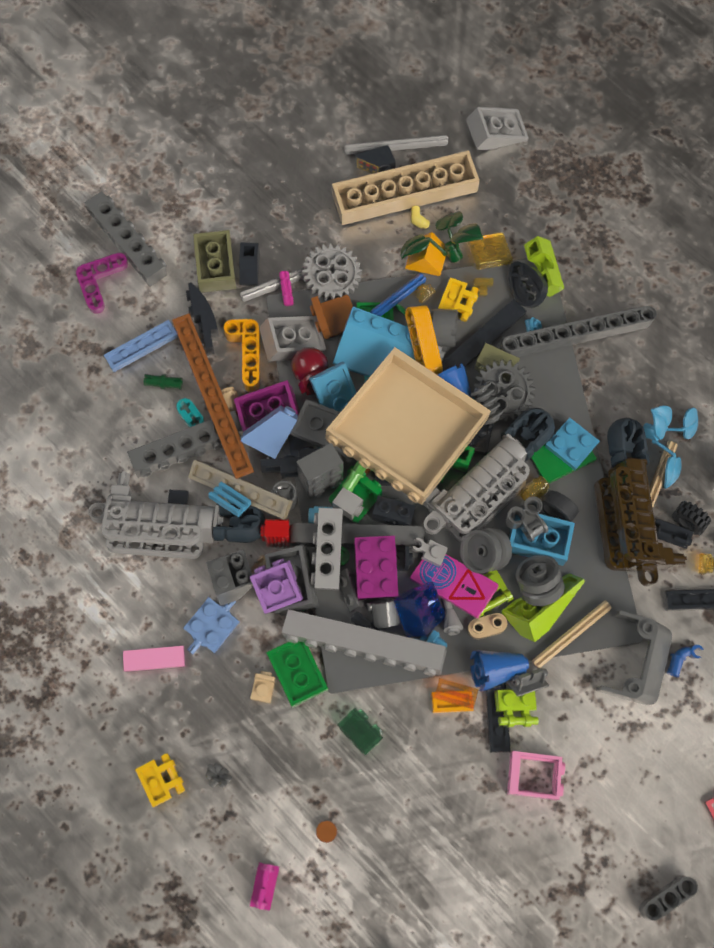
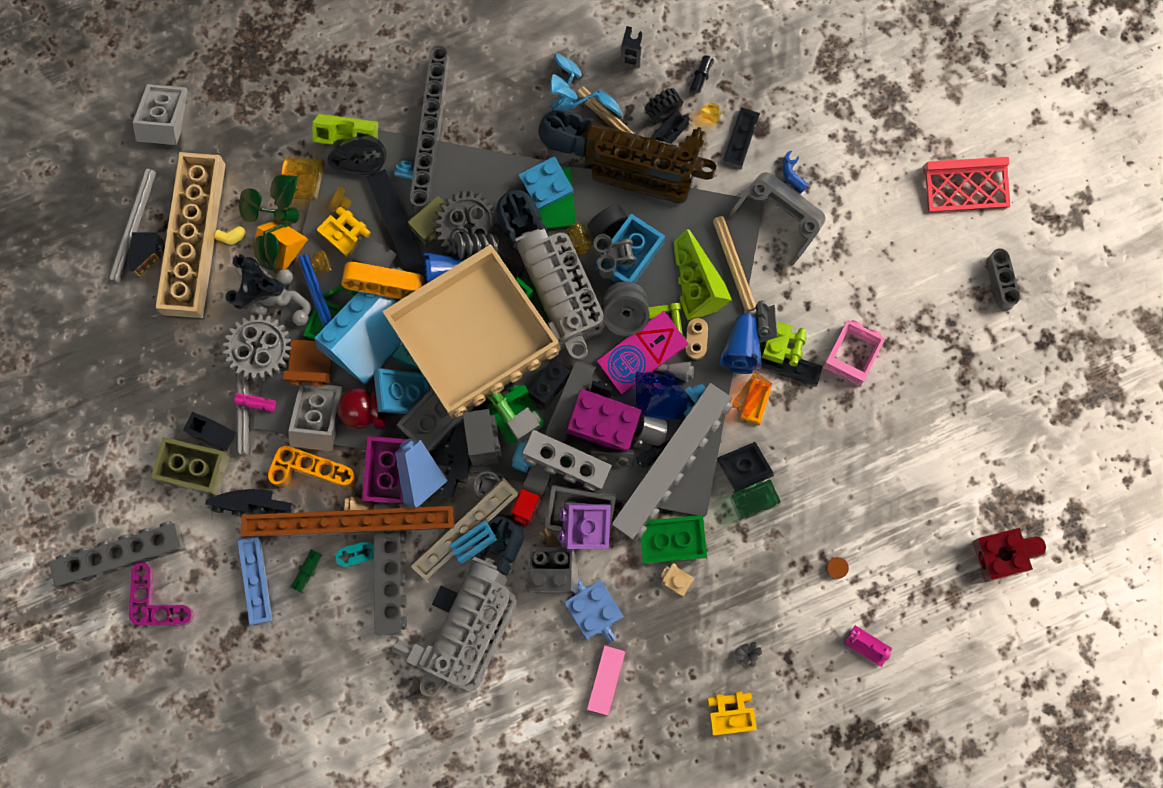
camera: 65 degrees left, 5 degrees up
light grey plate [410,538,448,567] -> none
dark grey wheel [515,555,565,606] -> none
none -> wheel [225,254,312,326]
none -> black tile [717,442,774,493]

